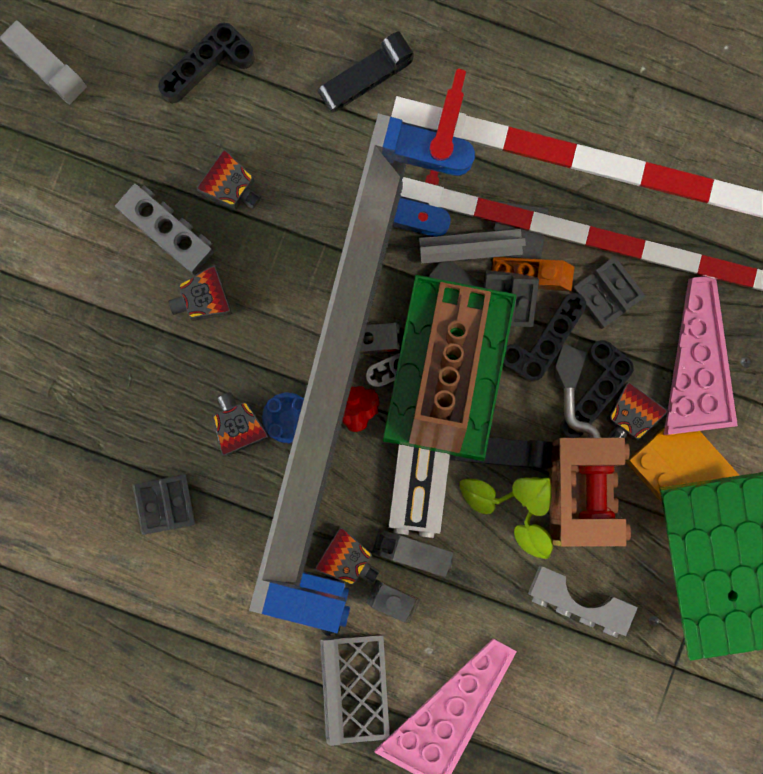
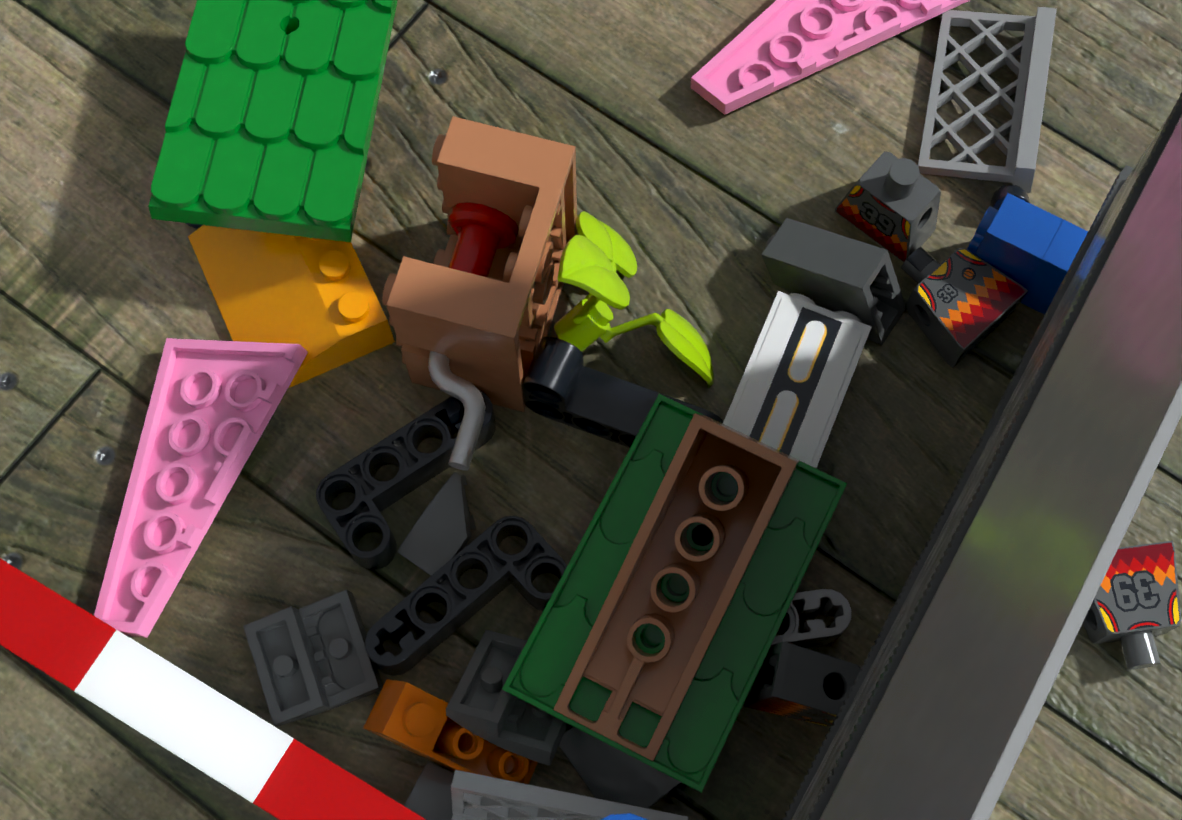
camera: 160 degrees left, 15 degrees down
red plant [342,386,380,432] -> none
light grey arch [528,566,638,638] -> none
torso [606,382,668,441] -> none

